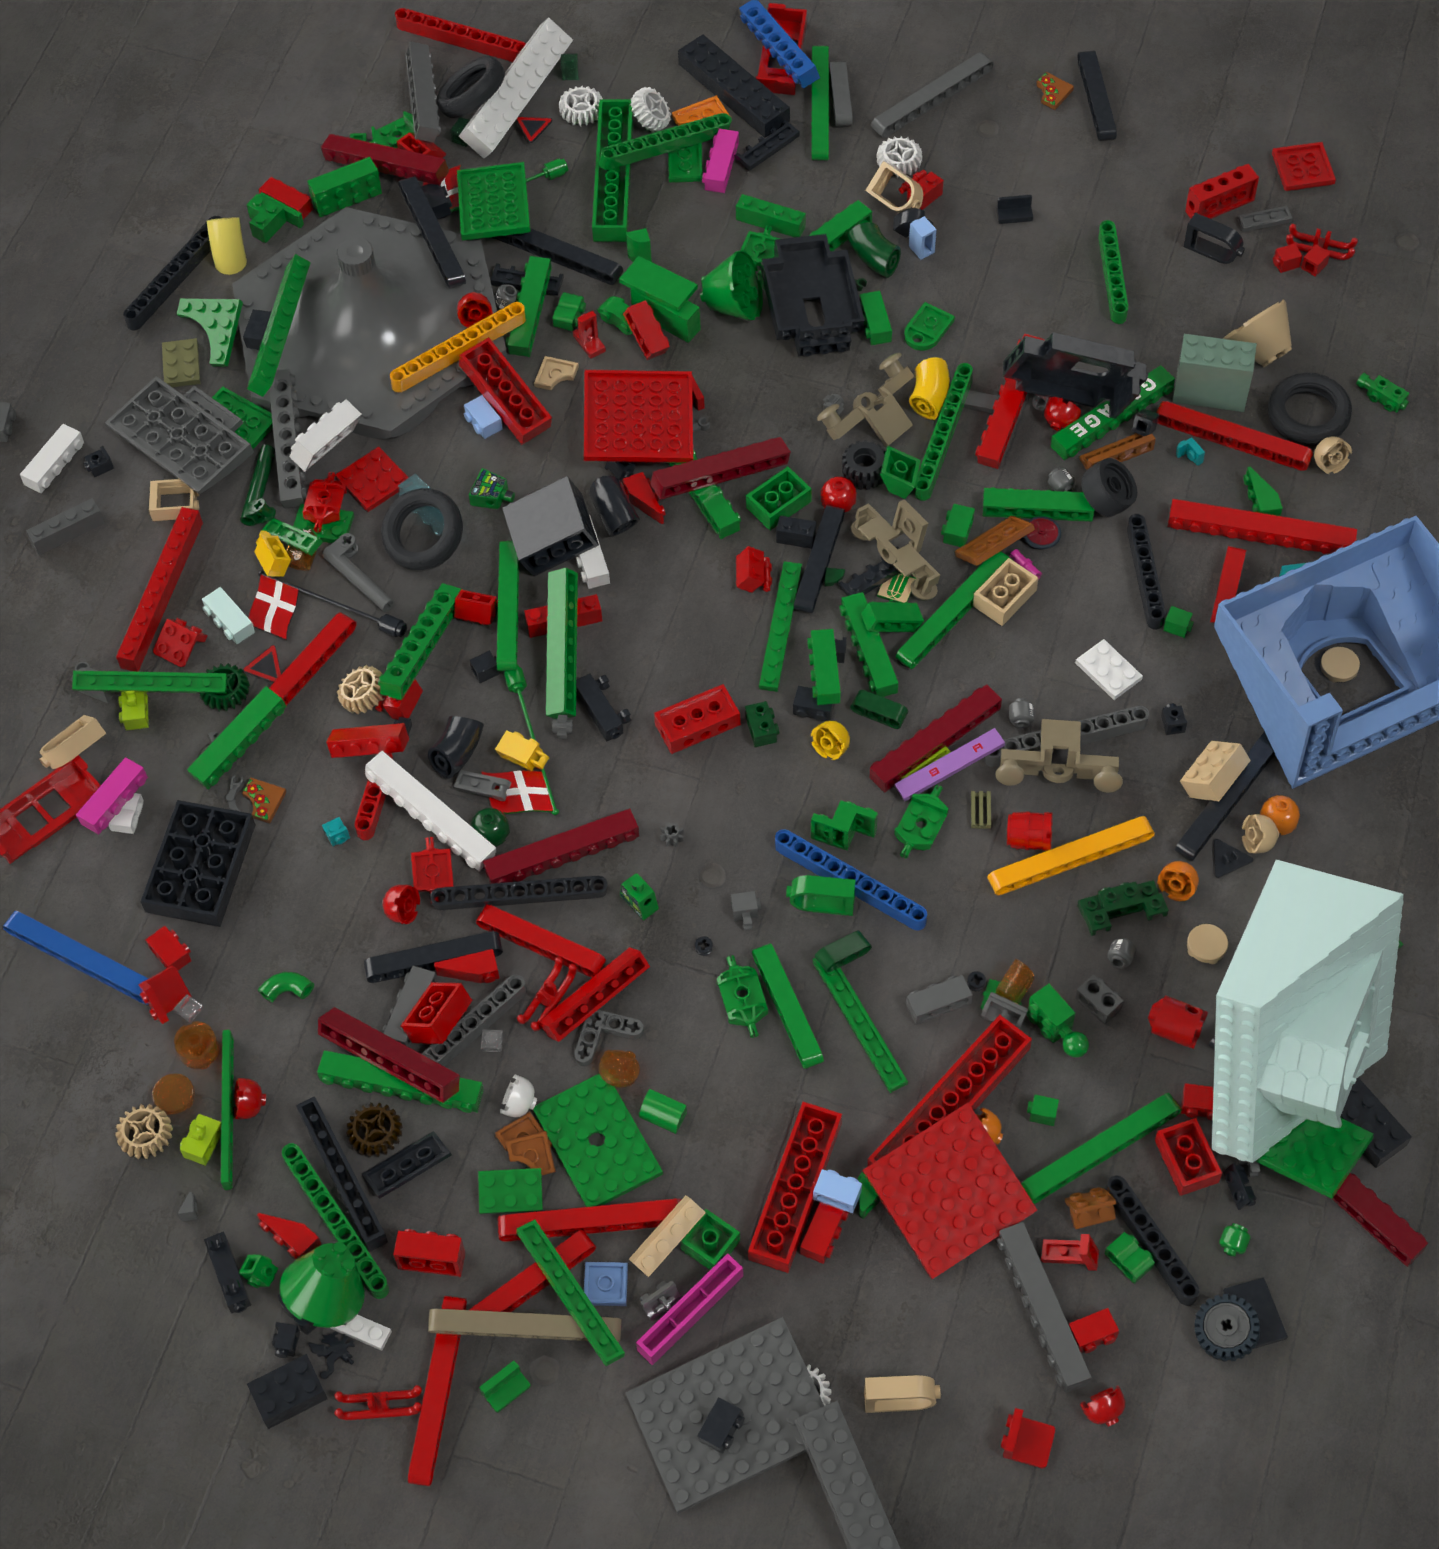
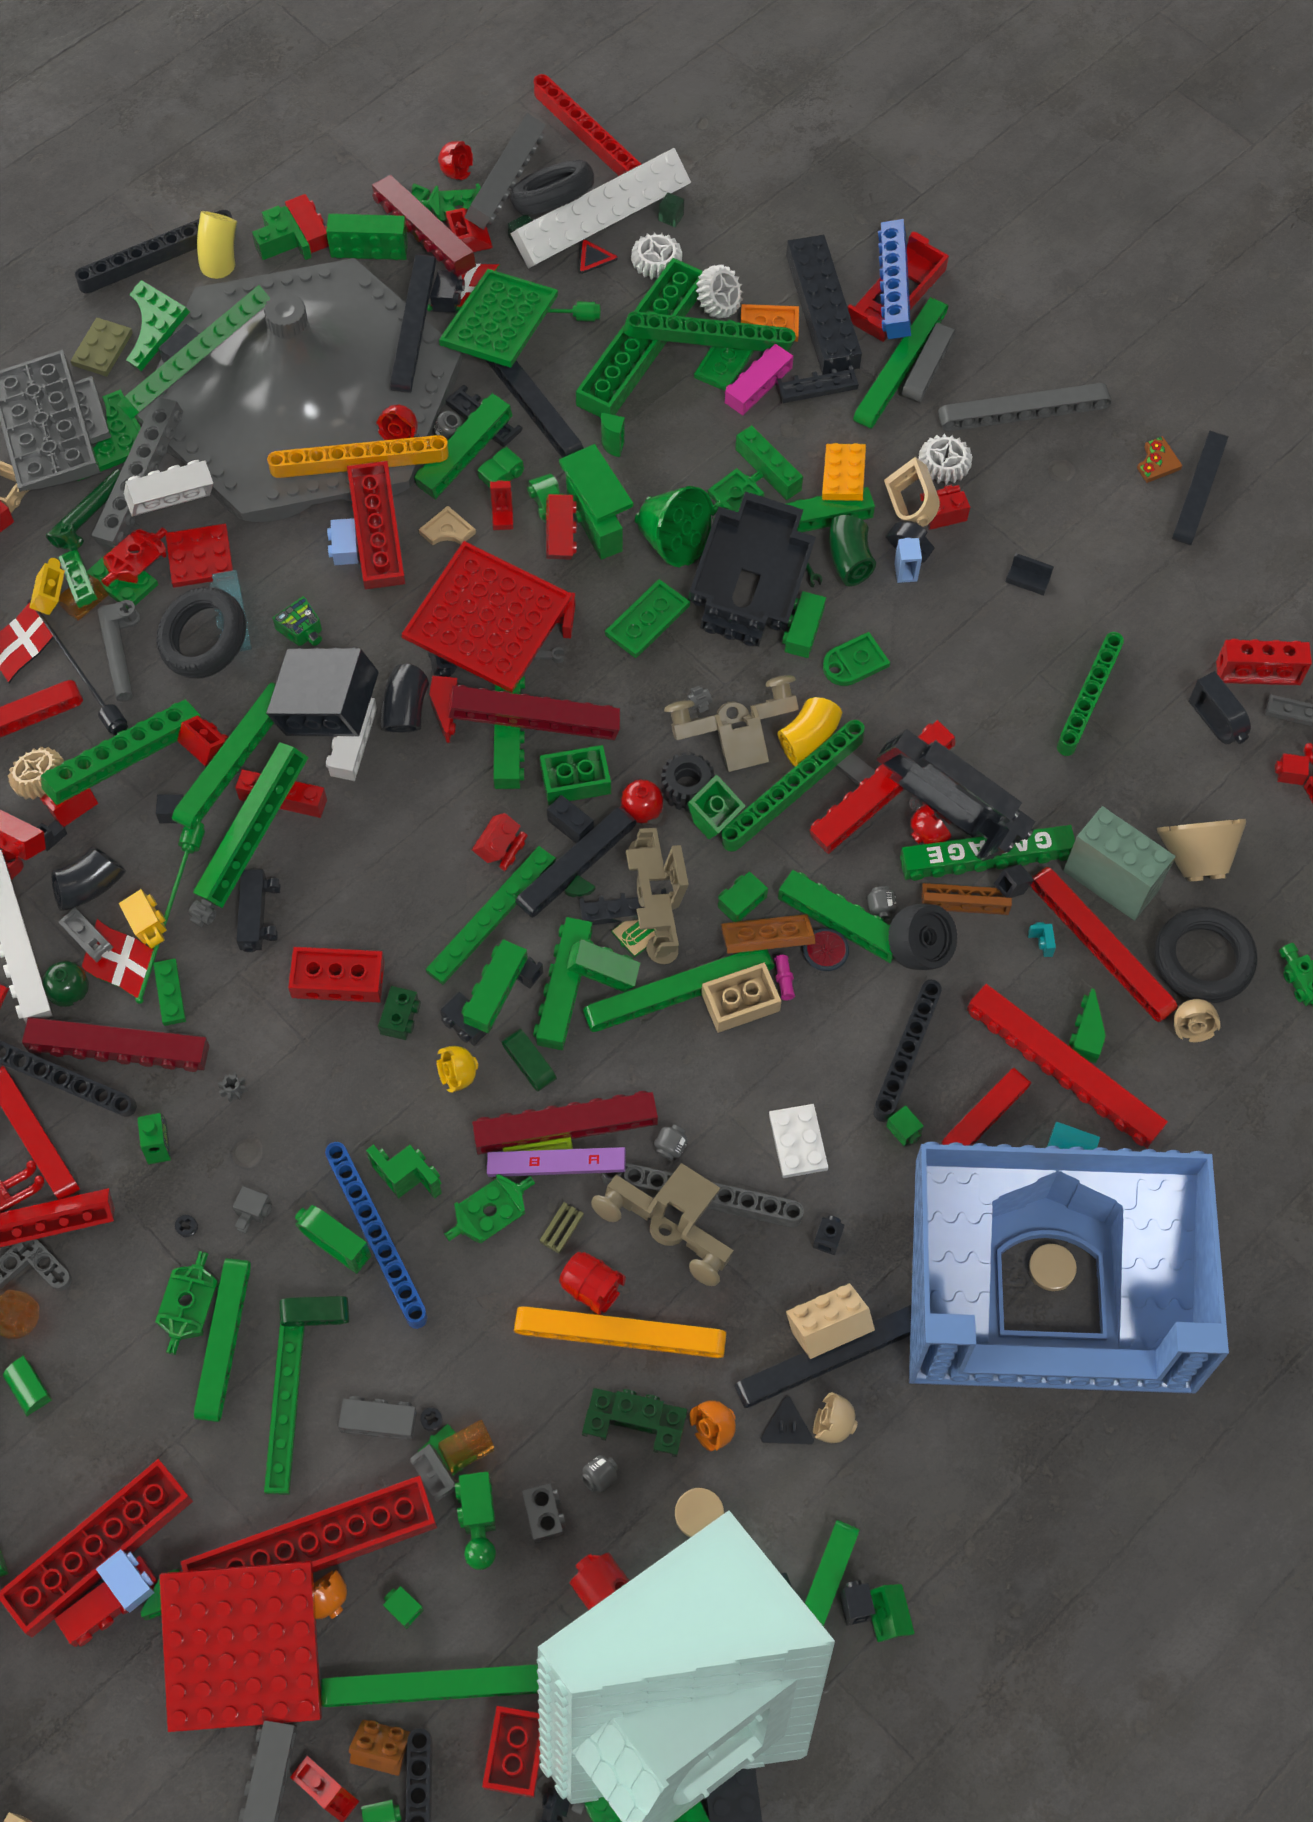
camera: 25 degrees right, 5 degrees up
orange cylinder [1260,795,1300,835] -> none
none -> green plate [154,958,186,1026]
none -> red cylinder [438,141,473,180]
none -> green plate [605,579,690,658]
none -> light orange plate [822,443,866,501]

